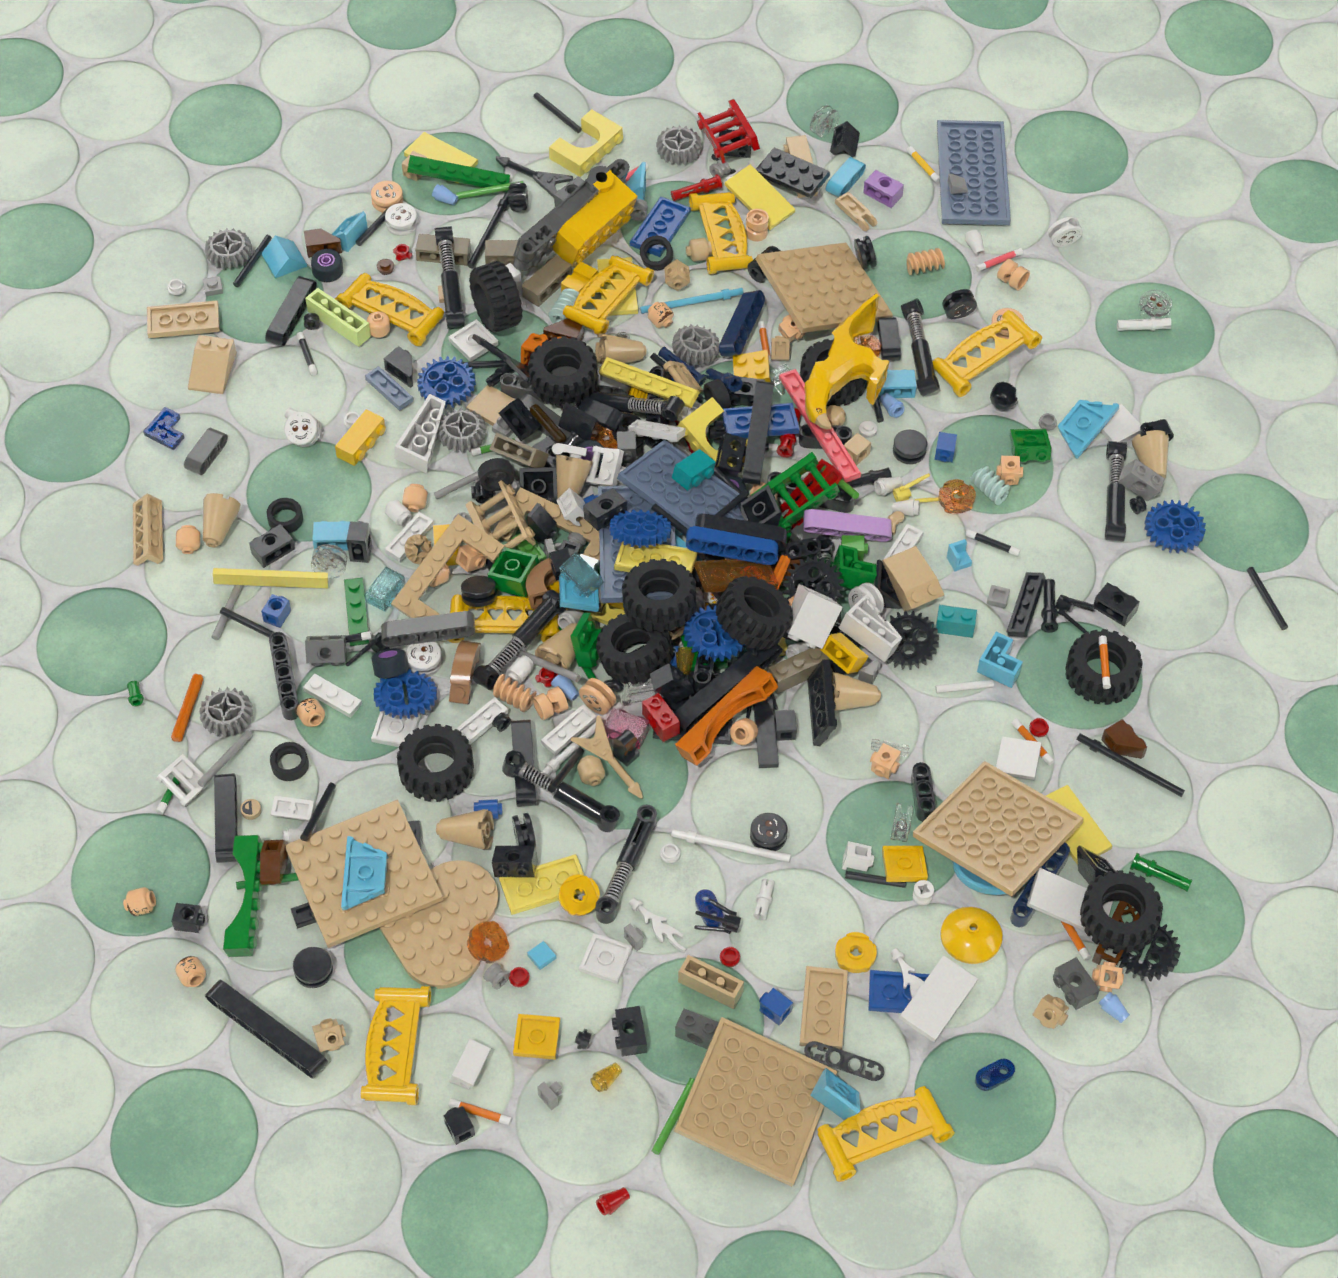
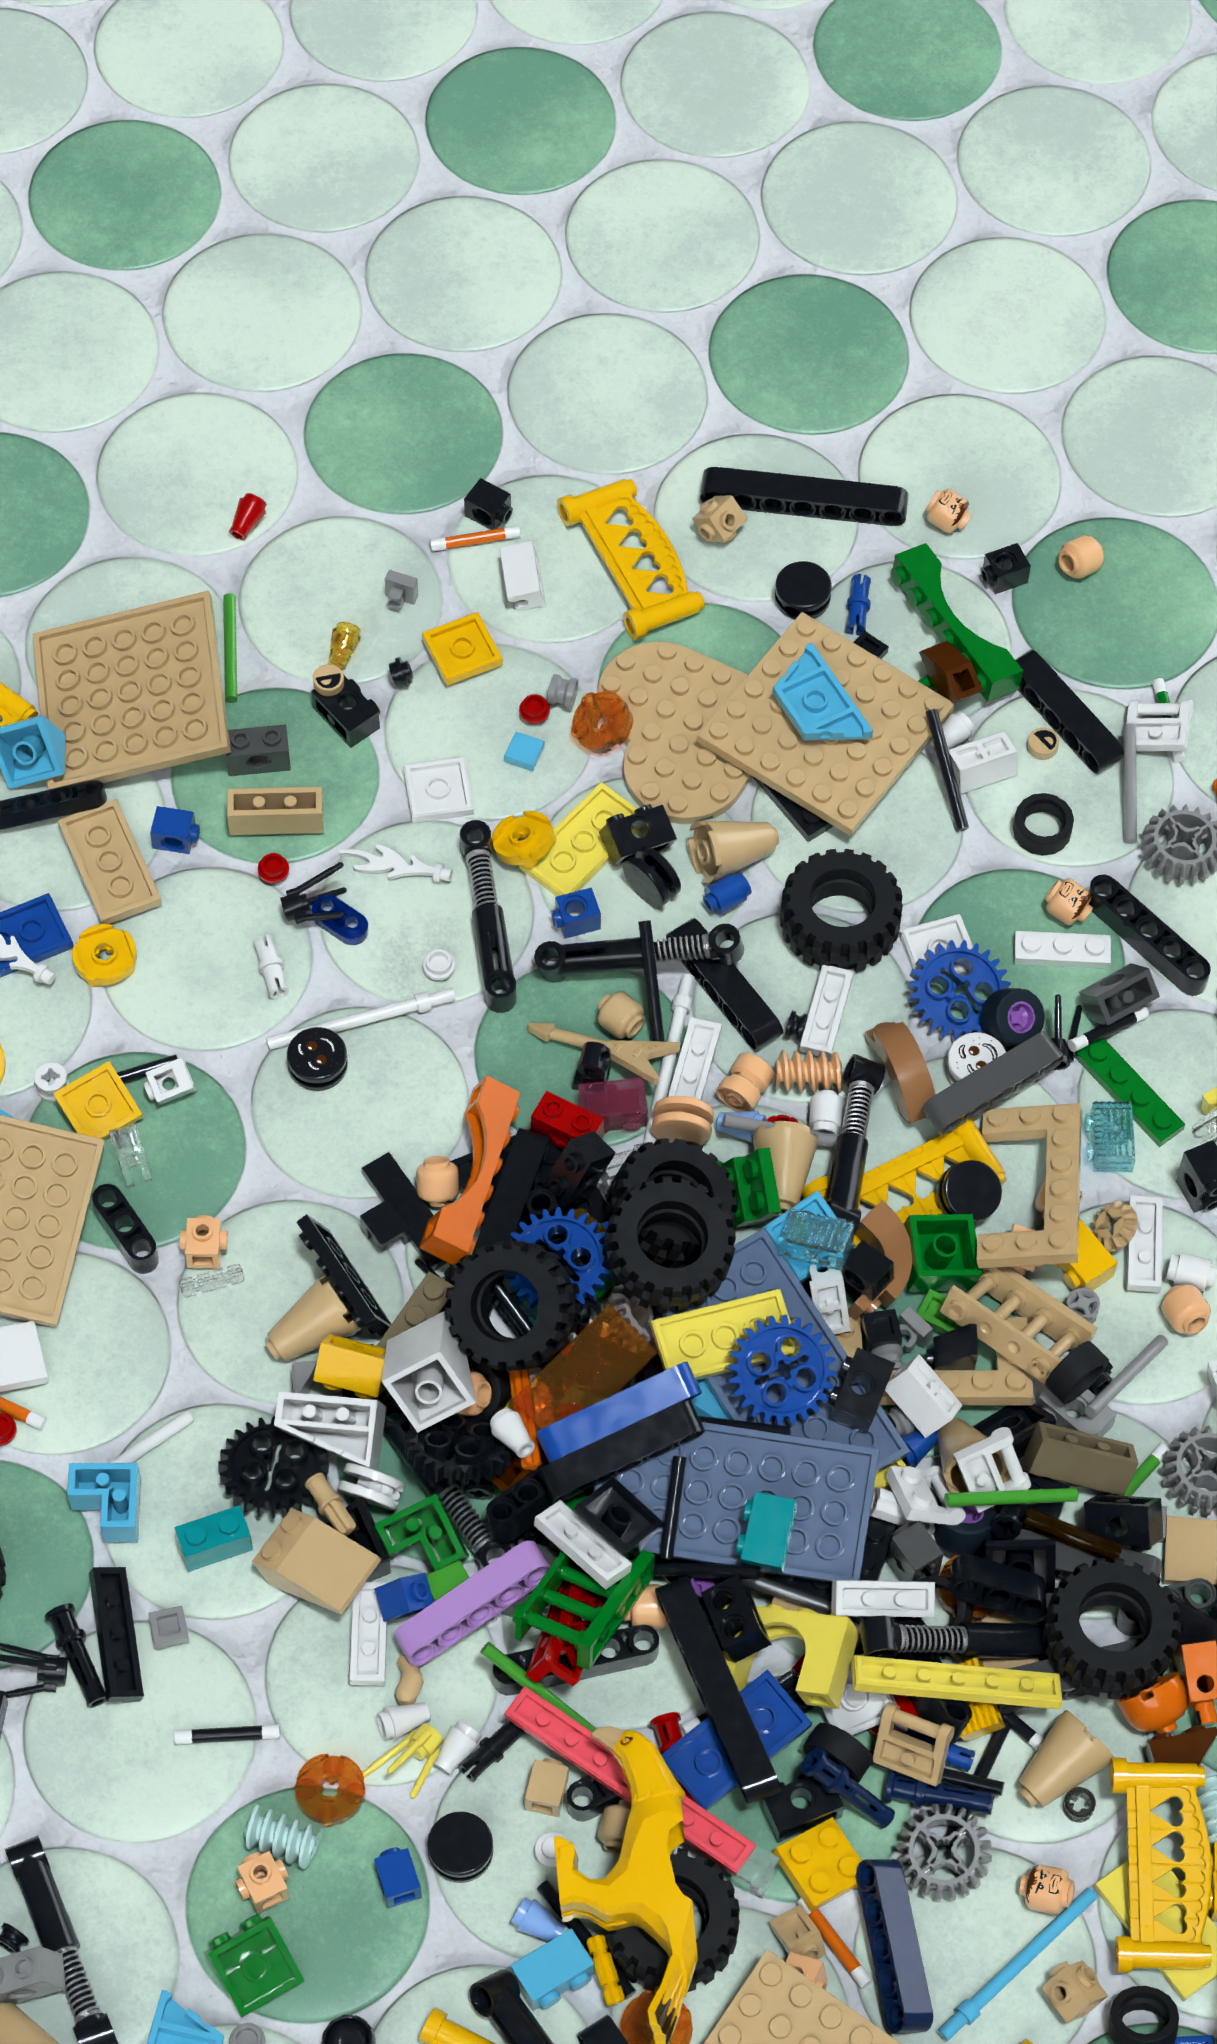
camera: 150 degrees right, 5 degrees up
light grey plate [624,923,644,951] -> none
medium azure panel [947,539,972,572] -> none
none -> tan axle [305,1473,356,1536]
none -> tan tile [313,664,344,696]
none -> blue brick [374,1573,434,1622]
none -> white cone [490,1408,535,1458]
none -> white plate [534,1500,632,1590]
none -> blue brick [551,887,601,939]
none -> blue pin [846,574,871,635]
none -> bright green bar [944,1488,1079,1507]

